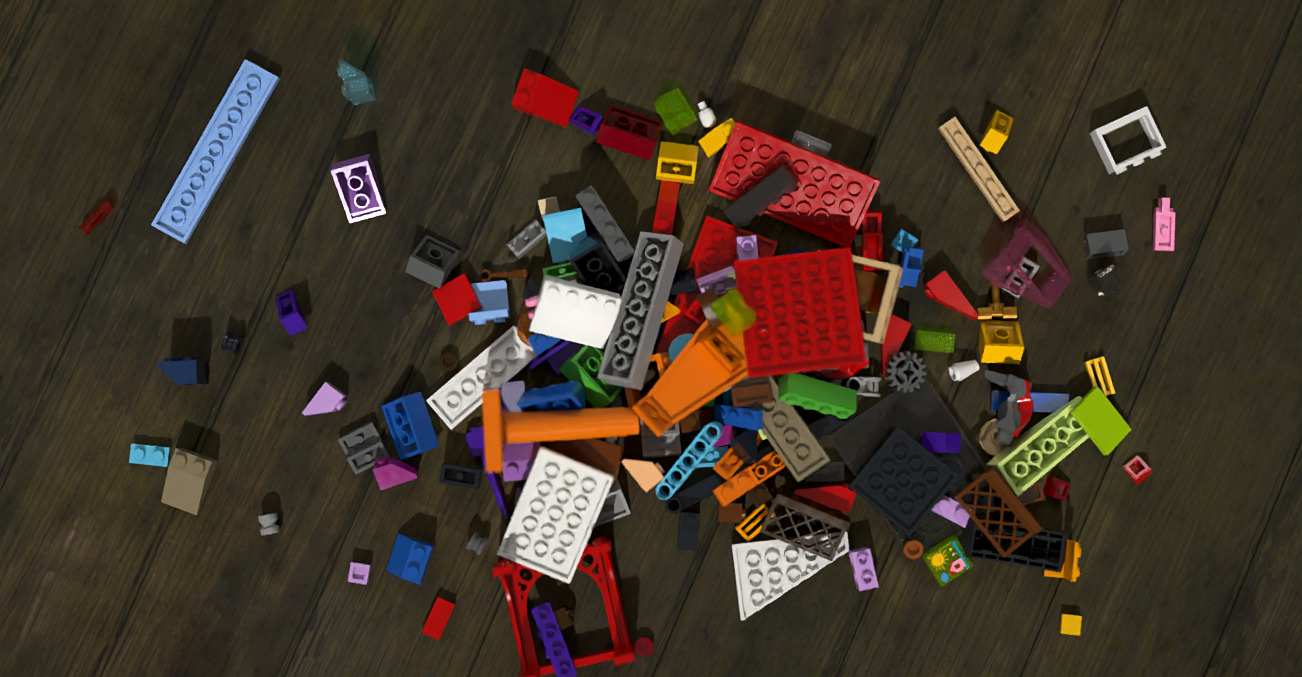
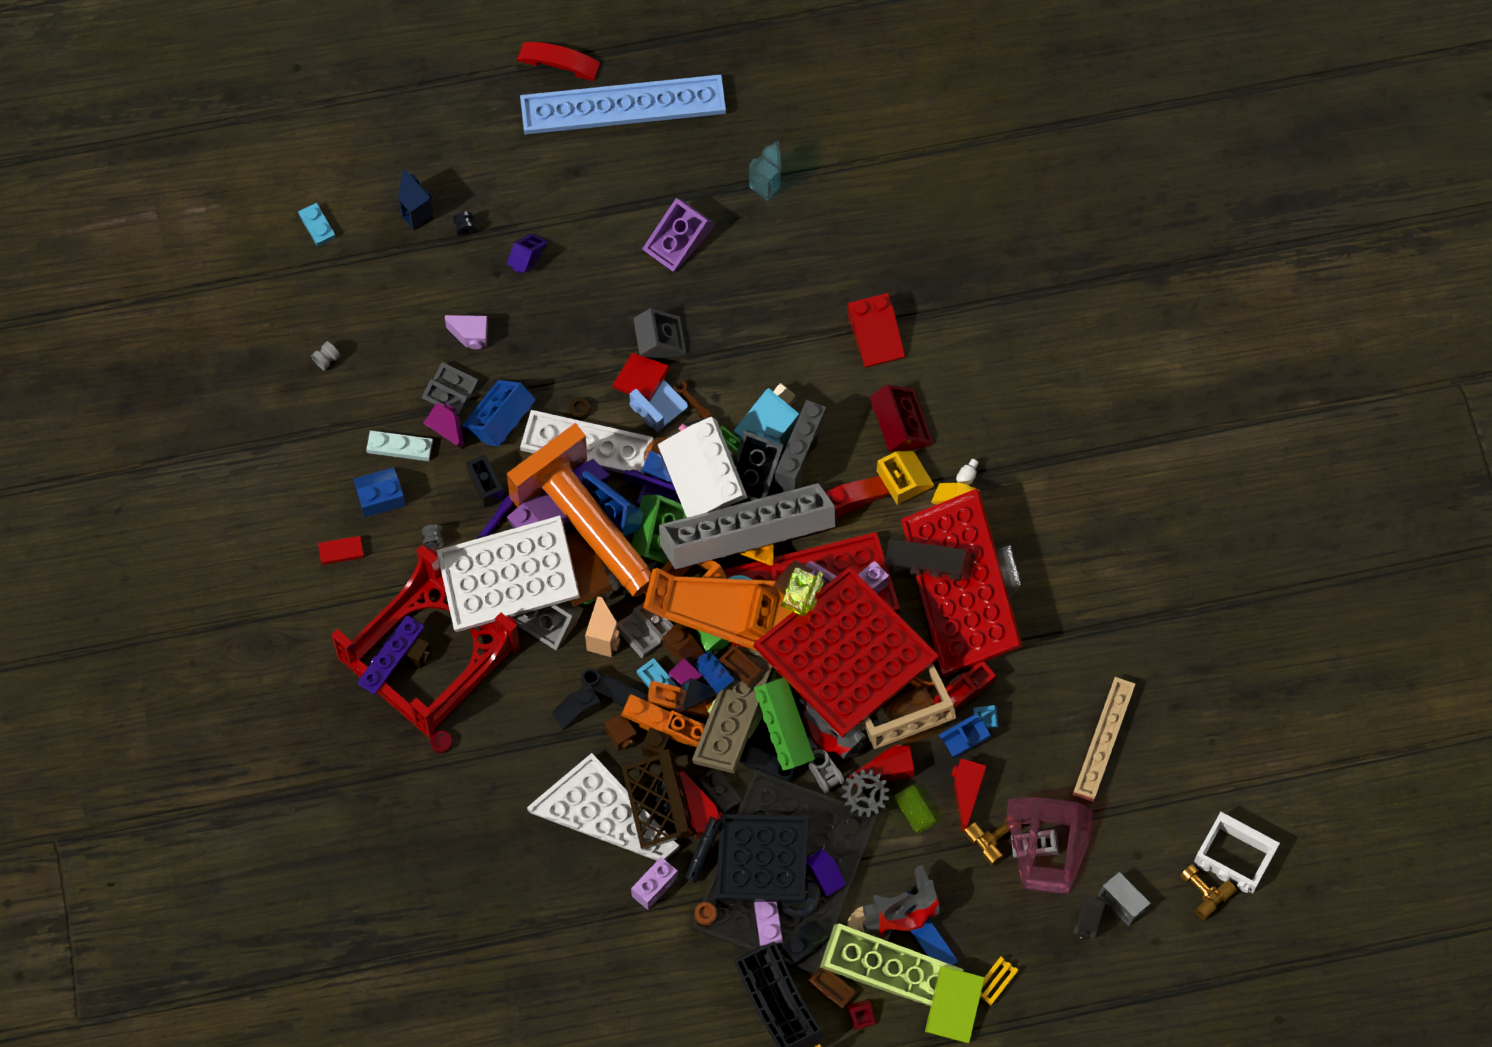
camera: 55 degrees right, 20 degrees down
clear red pin [79,199,115,235] -> none
dark tan slope [161,448,218,515] -> none
lavender plate [348,562,371,585] -> none
light grey hinge [507,220,547,259] -> none
dark purple slope [569,105,603,137] -> none
clear neon green bracket [654,88,698,135] -> none
medium azure beam [656,421,724,500] -> none
black slope [669,267,696,297] -> none
light orange tile [735,503,774,542] -> none
clear neon green tile [922,534,973,587] -> none
white cone [949,360,979,381] -> none
reddish brown fence [954,466,1043,558] -> none
yellow slope [979,320,1024,364] -> none
yellow slope [980,110,1014,154] -> none
bright pink hinge [1153,198,1175,251] -> none
none -> light aqua plate [366,431,433,461]
none -> red slope [517,42,600,81]
none -> black pin [684,816,723,883]
none -> pearl gold bar [1180,864,1237,921]

